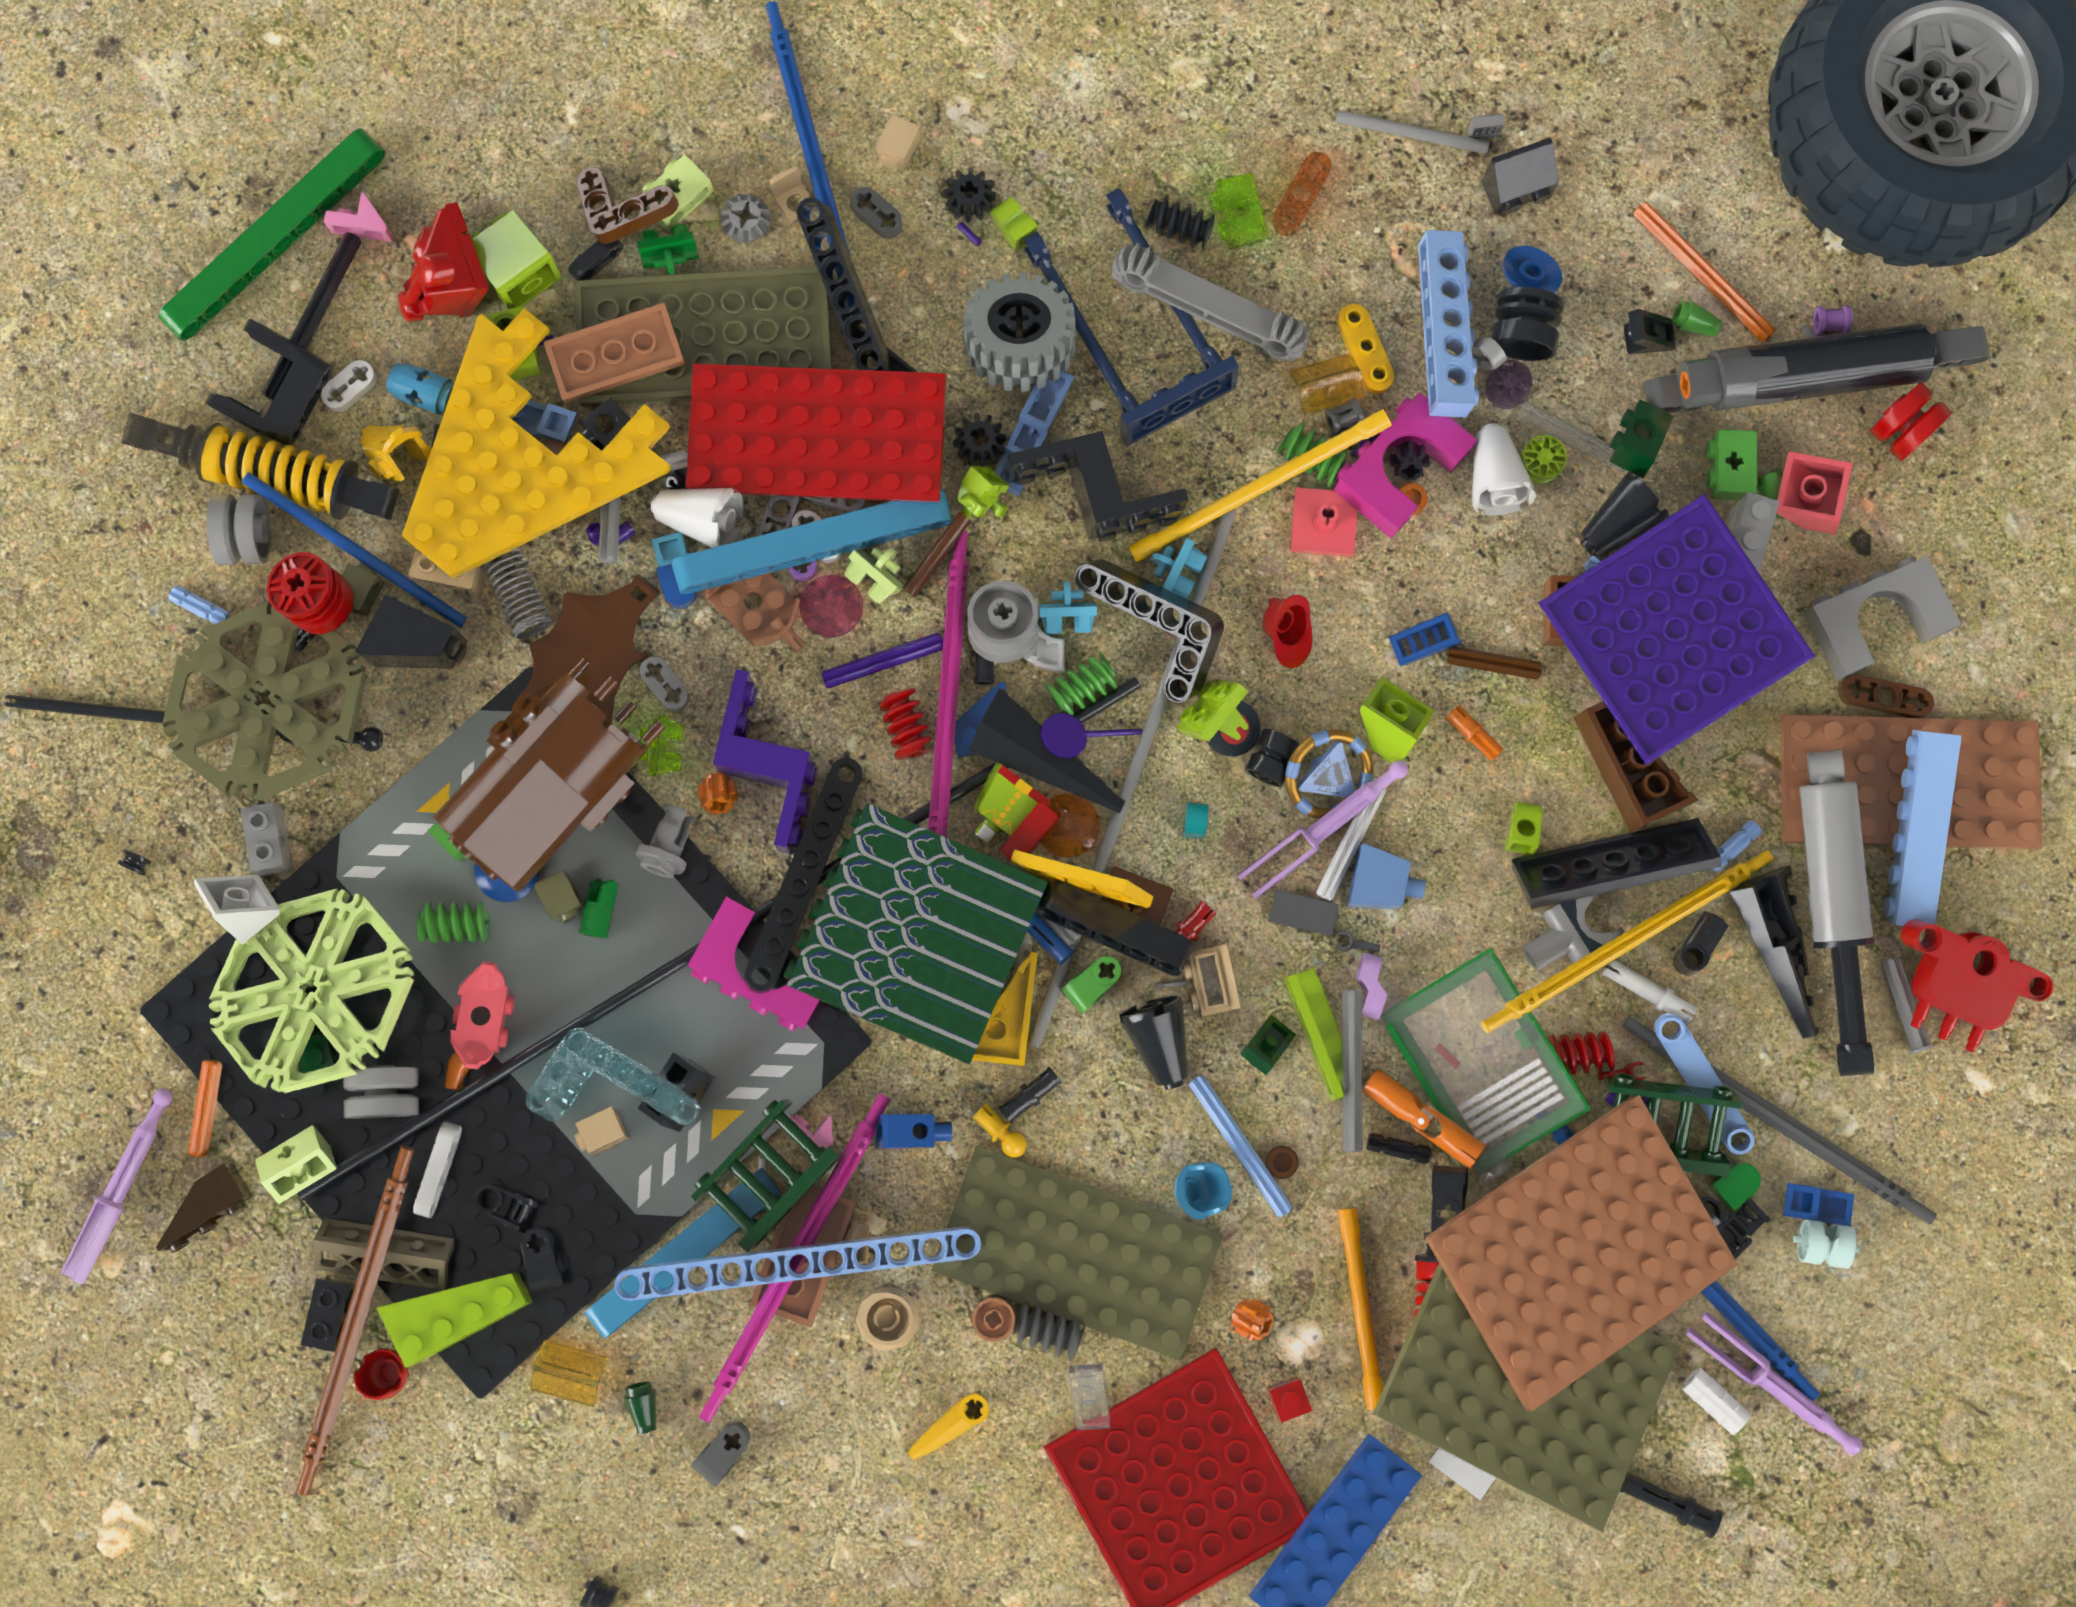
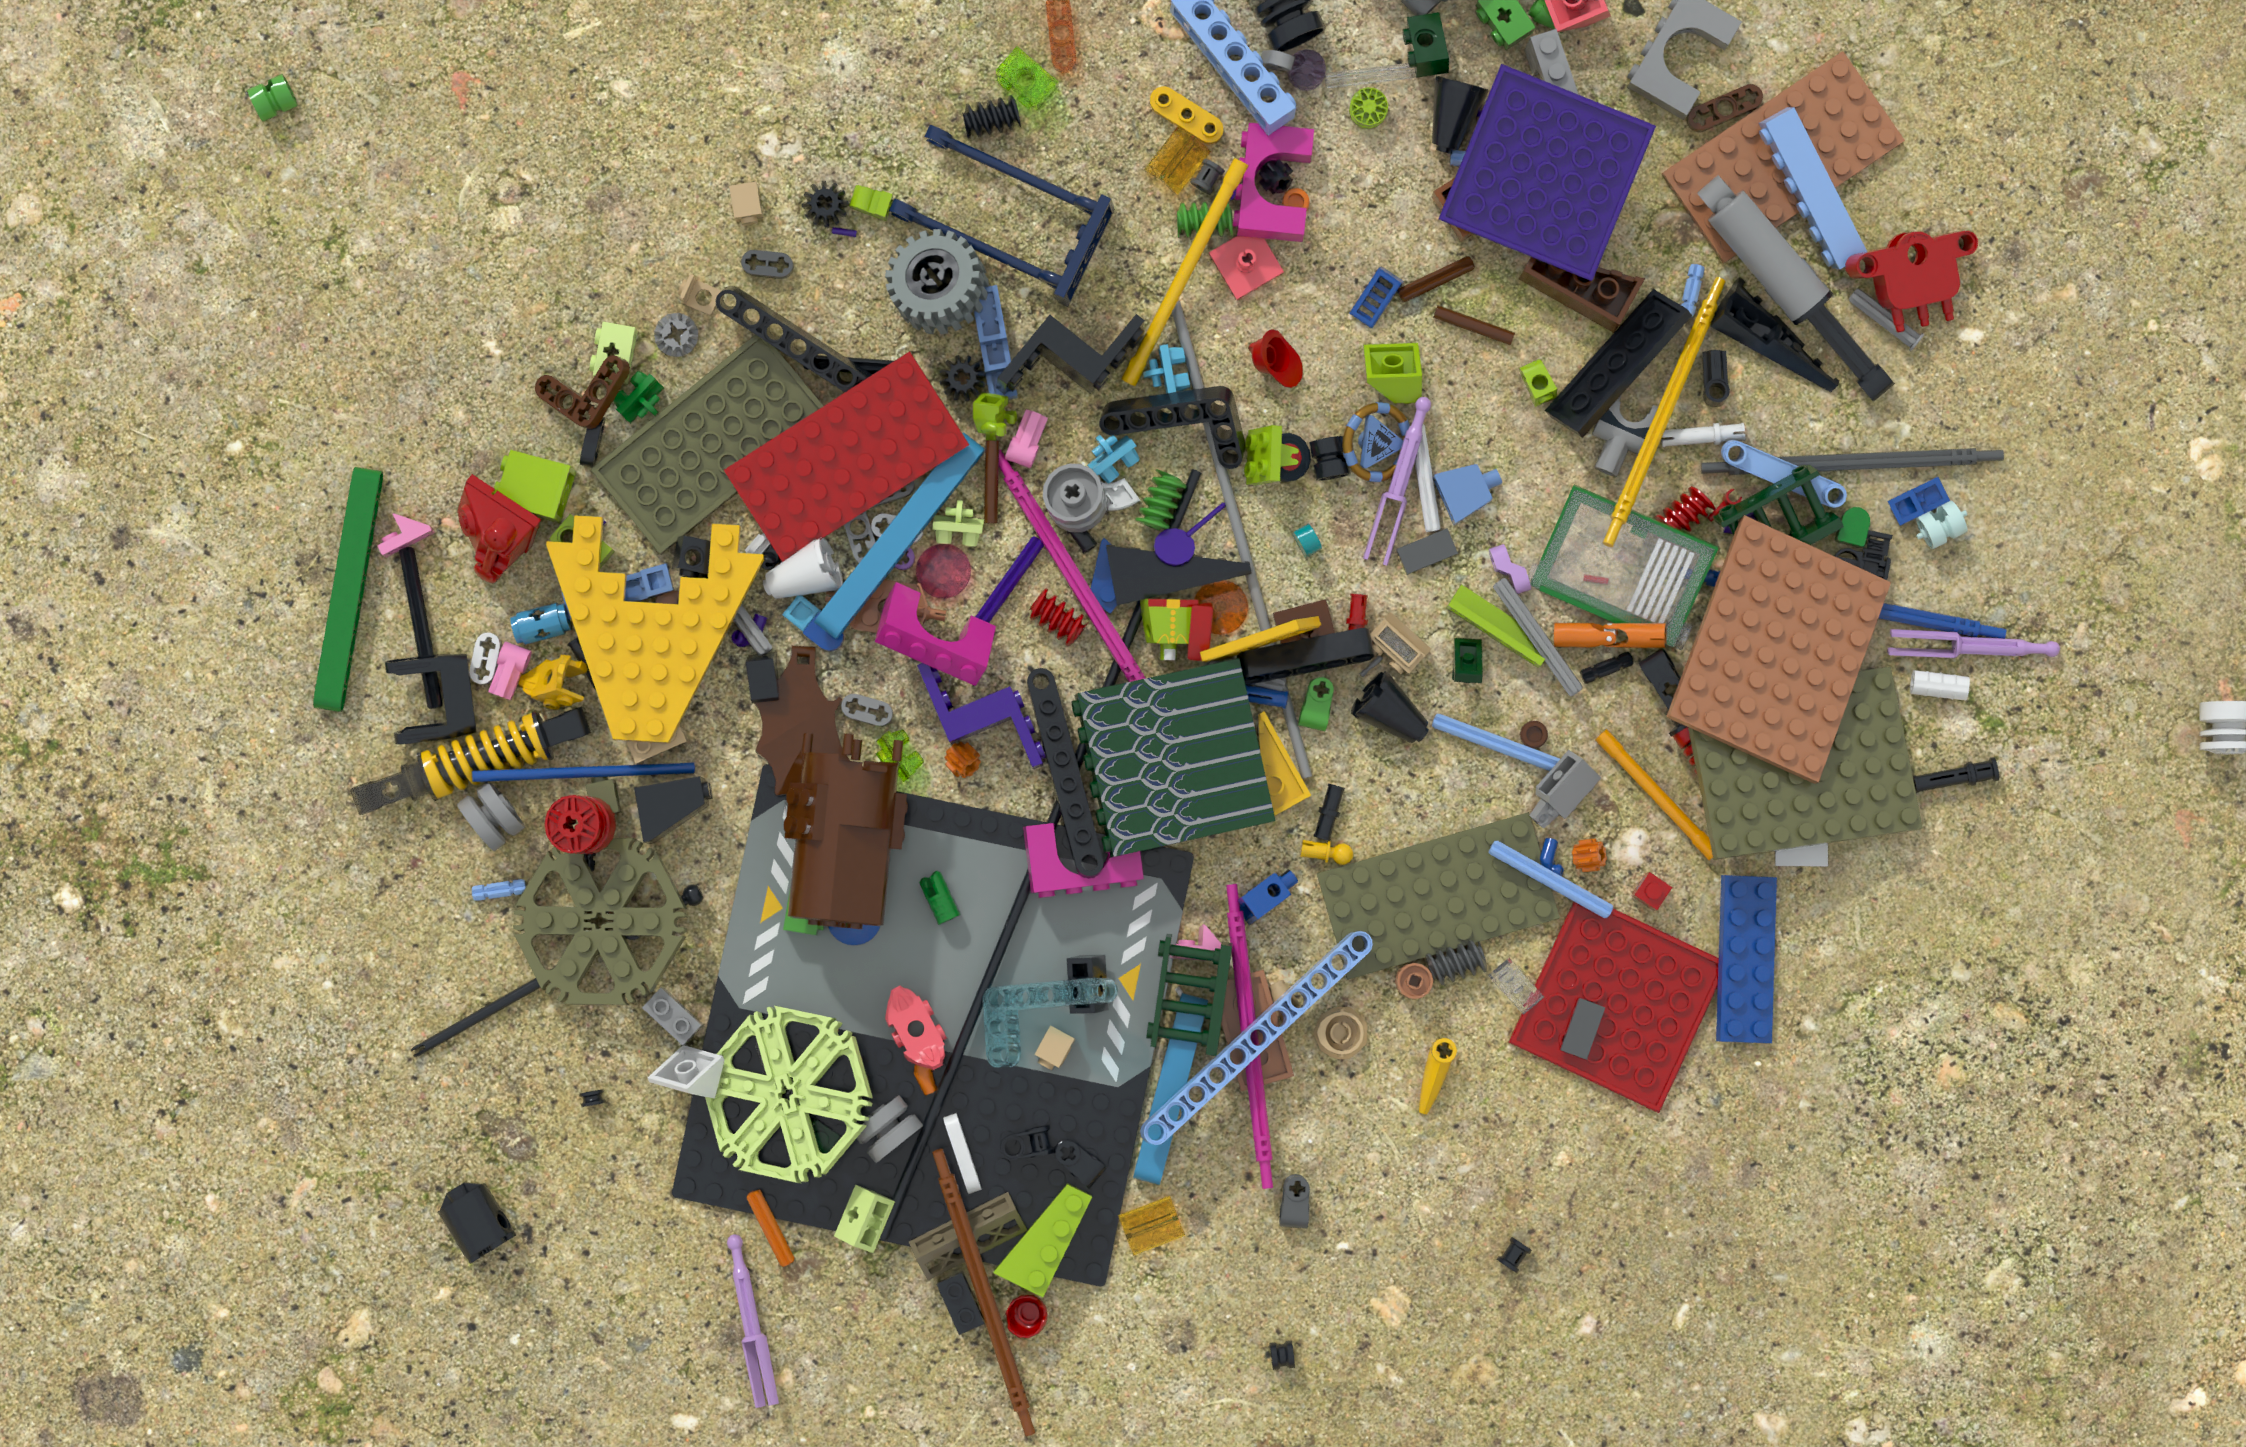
camera: 35 degrees left, 5 degrees up
dark brown slope [156,1163,253,1253] -> none
bright green piece [417,902,489,943] -> none
light grey piece [483,548,553,639] -> none
olive brick [534,870,585,924] -> none
nougat plate [543,303,685,404] -> none
dark green cone [623,1381,657,1434] -> none
light grey piece [635,805,696,878] -> none
blue axle [765,1,855,309] -> none
light grey arm [1112,243,1309,362] -> none
dark azure helmet [1174,1162,1232,1219] -> none
dark grey hand [1335,931,1380,953] -> none
orange axle [1445,704,1503,761] -> none
white cone [1472,423,1536,516] -> none
none -> bright pink piece [488,641,532,700]
none -> black slope [746,652,779,703]
none -> dark pink arch [875,582,996,686]
none -> bright pink piece [1005,410,1048,469]
none -> reddish brown piece [1433,305,1515,345]
none -> light blue axle [1489,841,1613,918]
none -> light grey hinge [1529,750,1601,828]
none -> blue arm [1540,838,1564,876]
none -> dark grey tile [1560,998,1606,1060]

